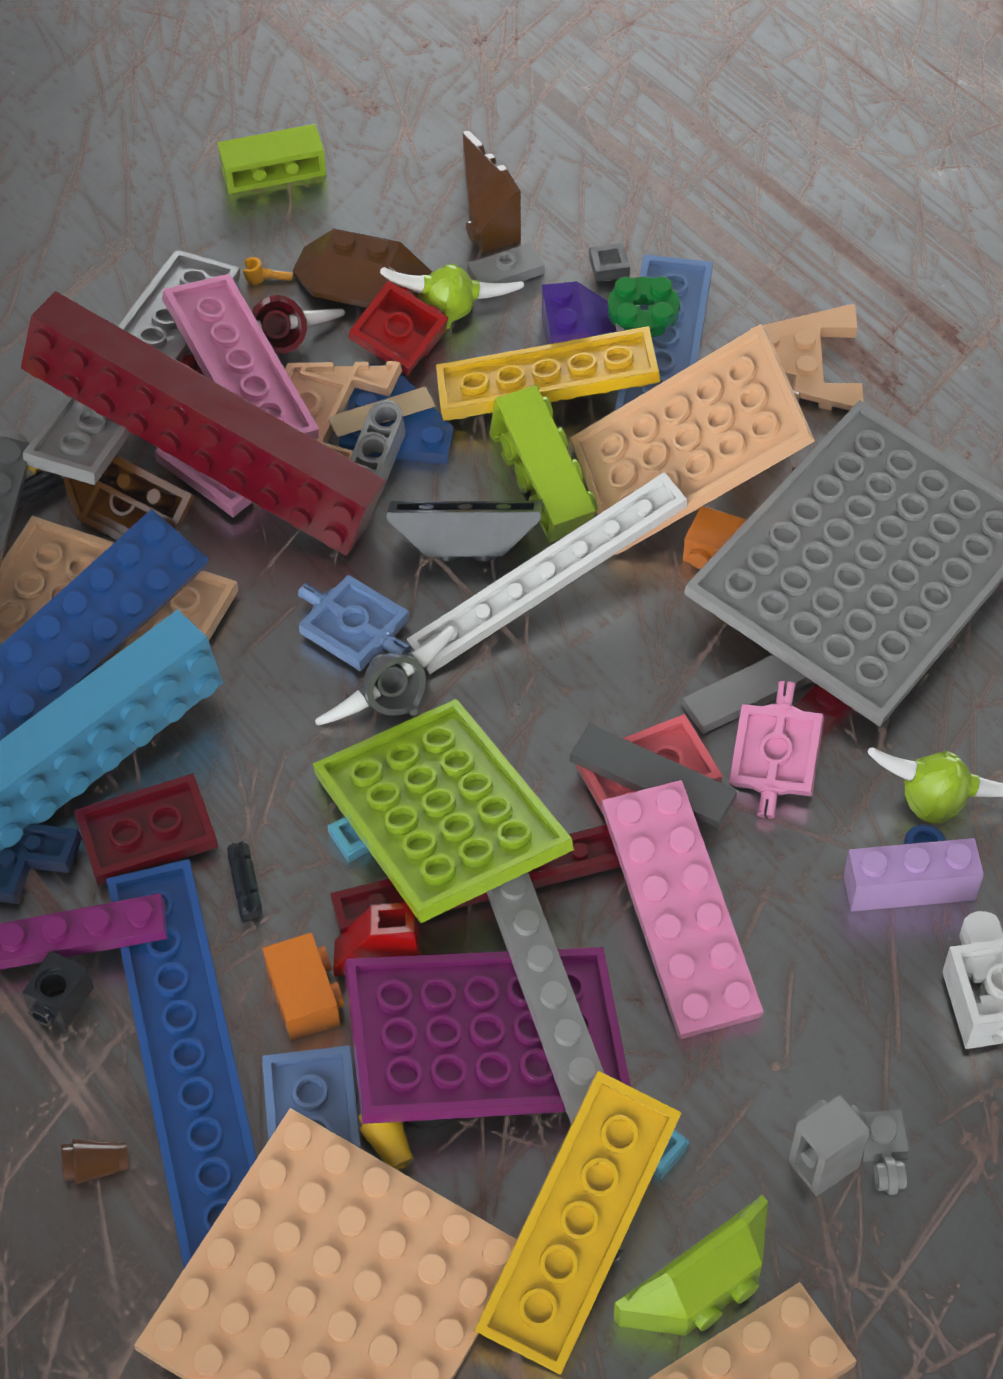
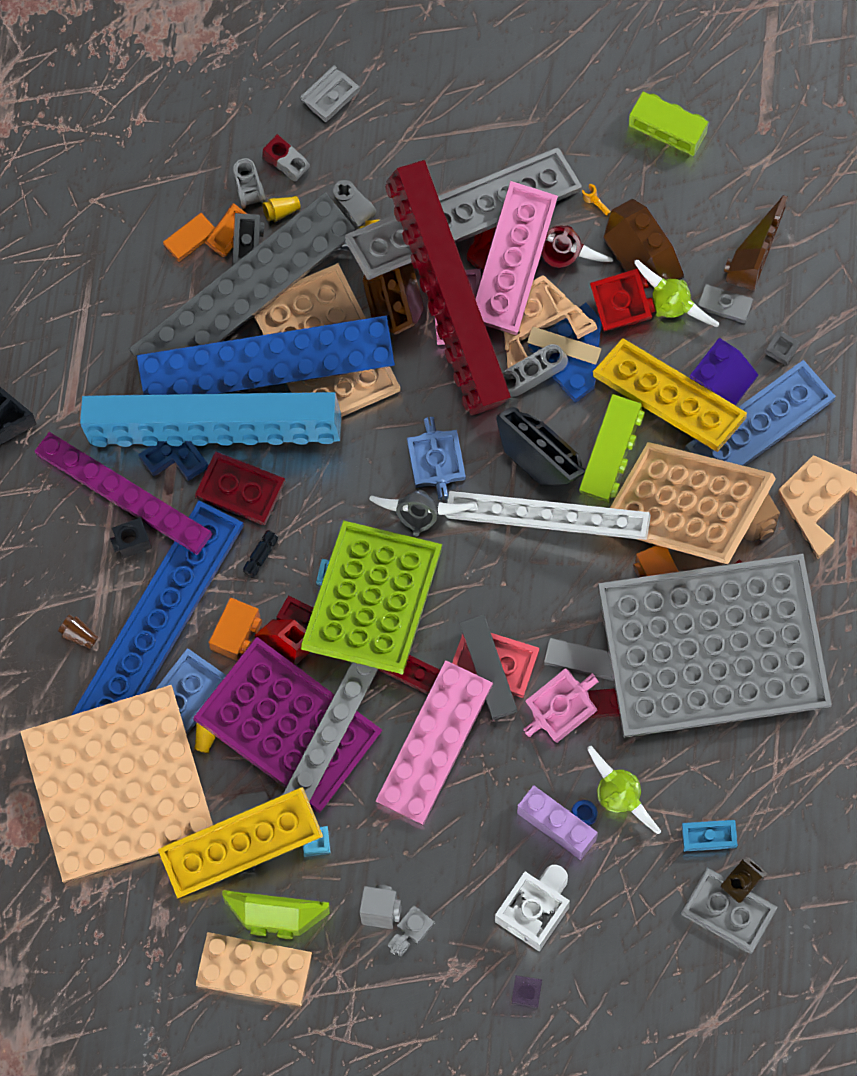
camera: 45 degrees right, 15 degrees up
green plate [608,277,680,338] -> none

